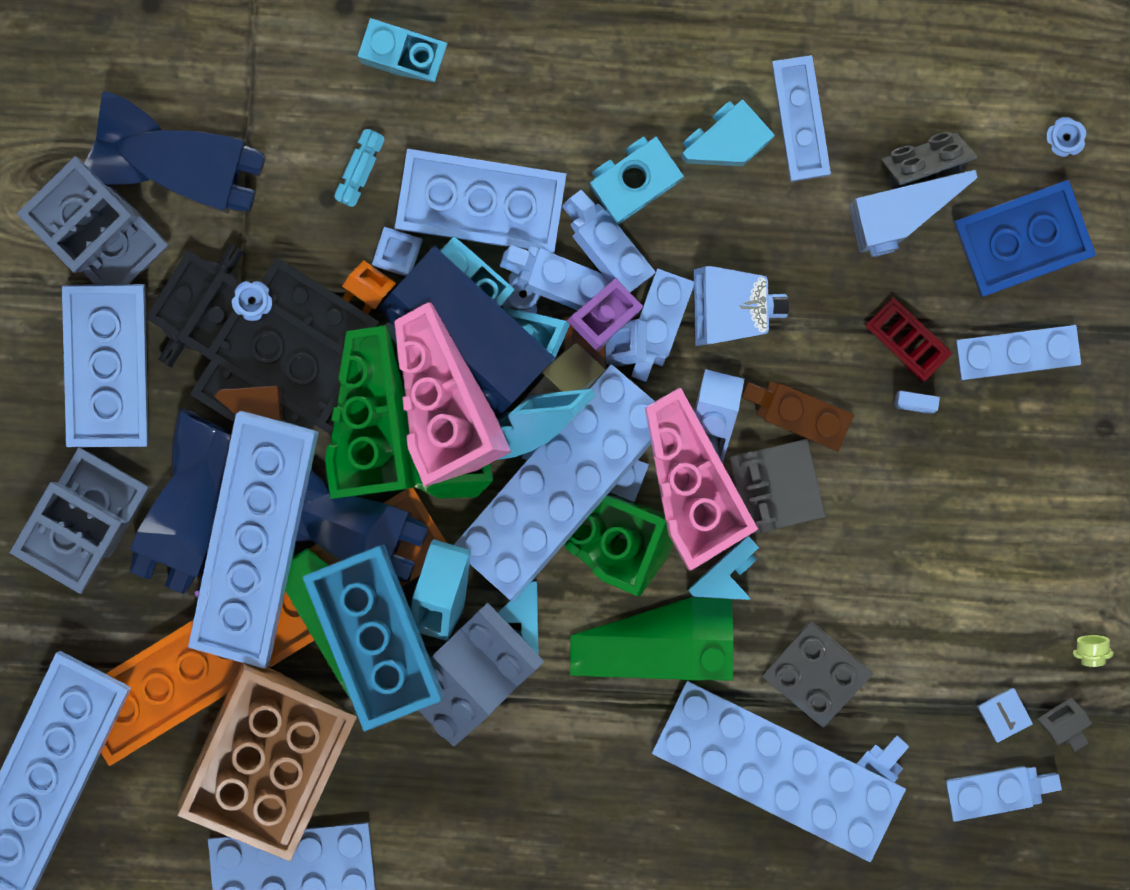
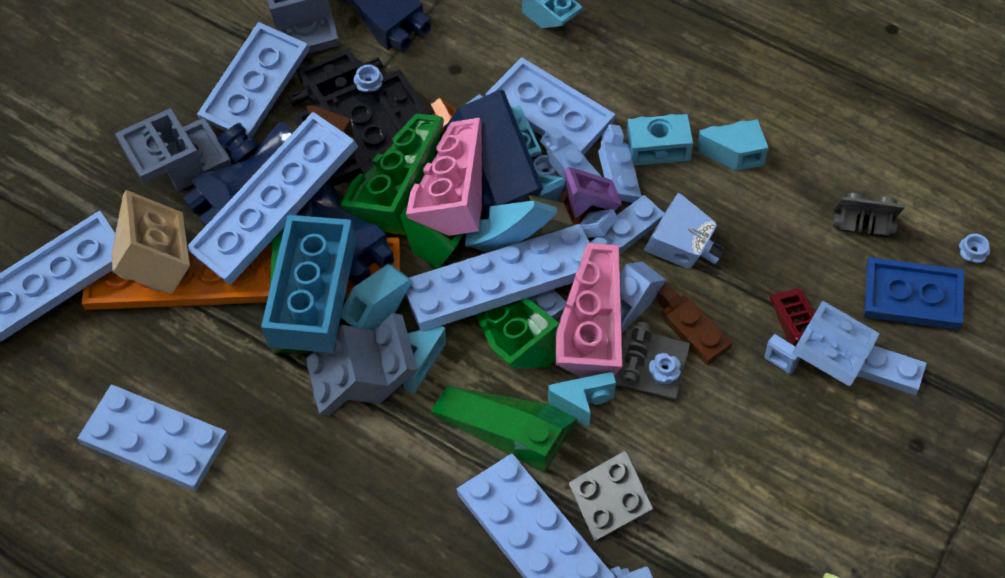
camera: 30 degrees right, 30 degrees down
medium nougat slope [178,663,357,862] -> none
medium azure axle [334,129,385,207] -> none
light blue plate [771,55,831,182] -> none
light blue slope [849,170,977,257] -> none
none -> tan slope [111,190,190,294]
none -> dark blue wheel [217,122,260,164]
none -> light blue plate [649,353,681,385]
none -> light blue slope [792,301,880,386]

